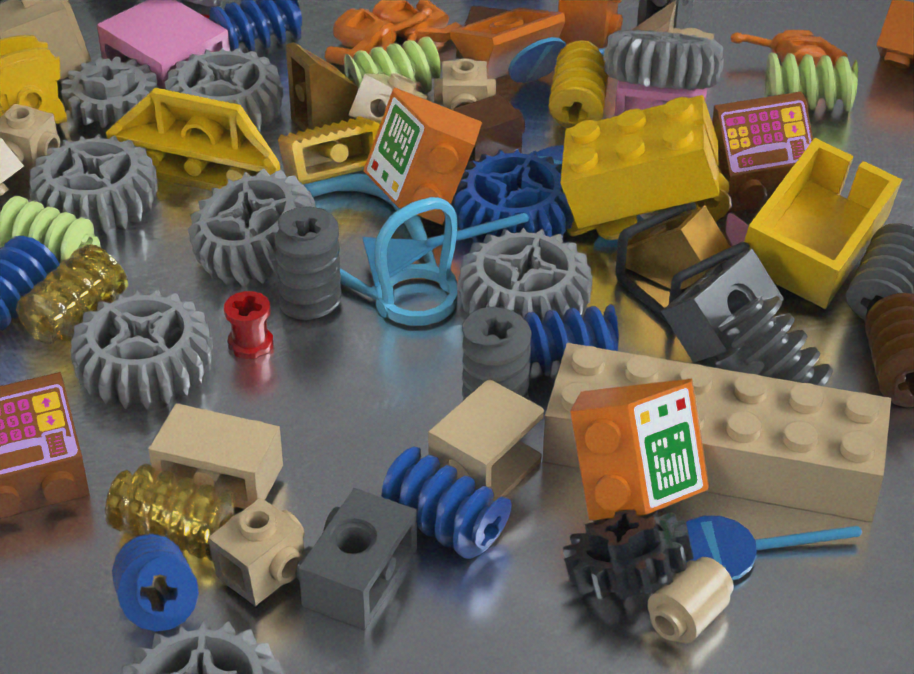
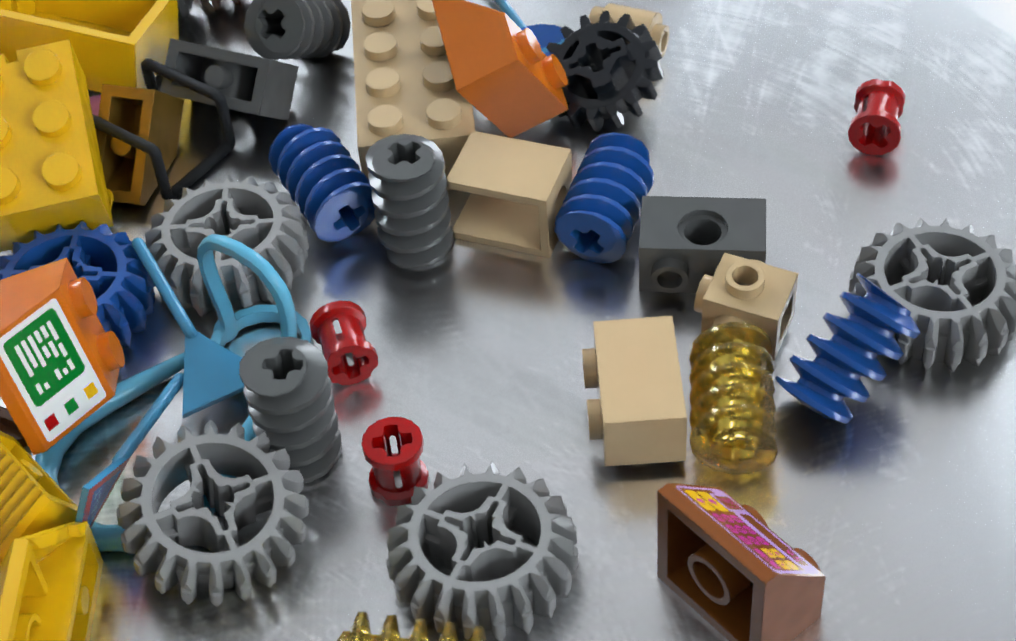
camera: 105 degrees left, 5 degrees up
none -> dark azure piece [75,373,184,529]
none -> red bush [309,300,378,386]

